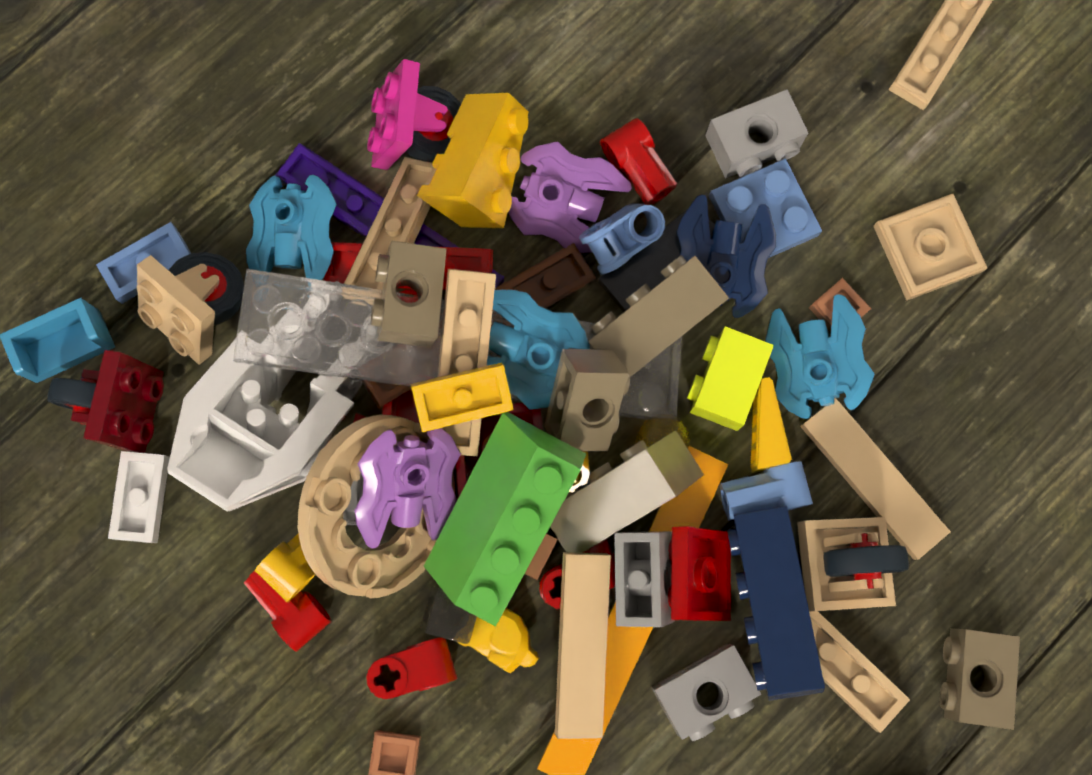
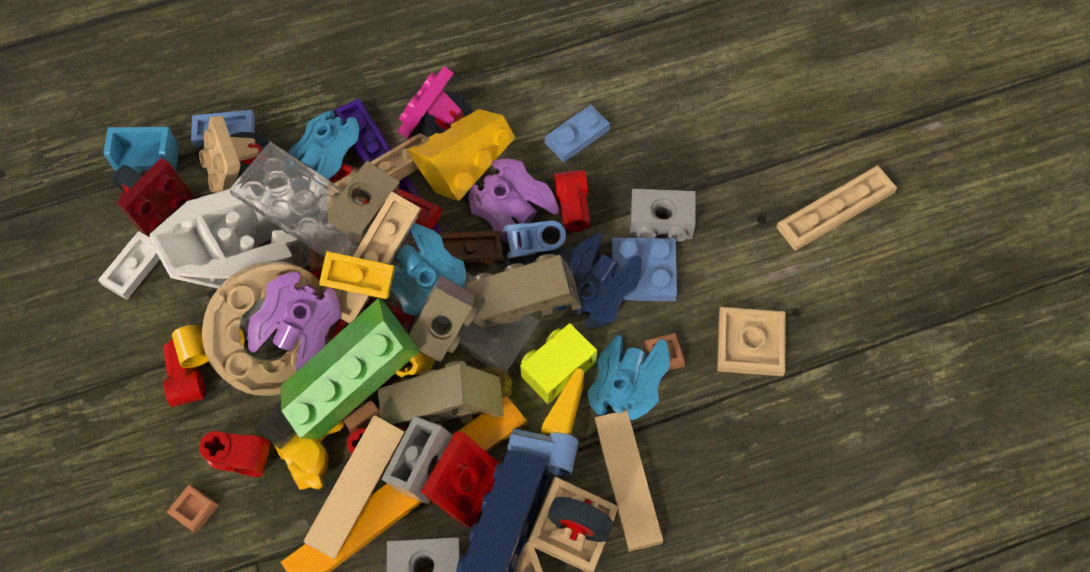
camera: 30 degrees right, 15 degrees down
none -> medium blue plate [545,105,610,163]

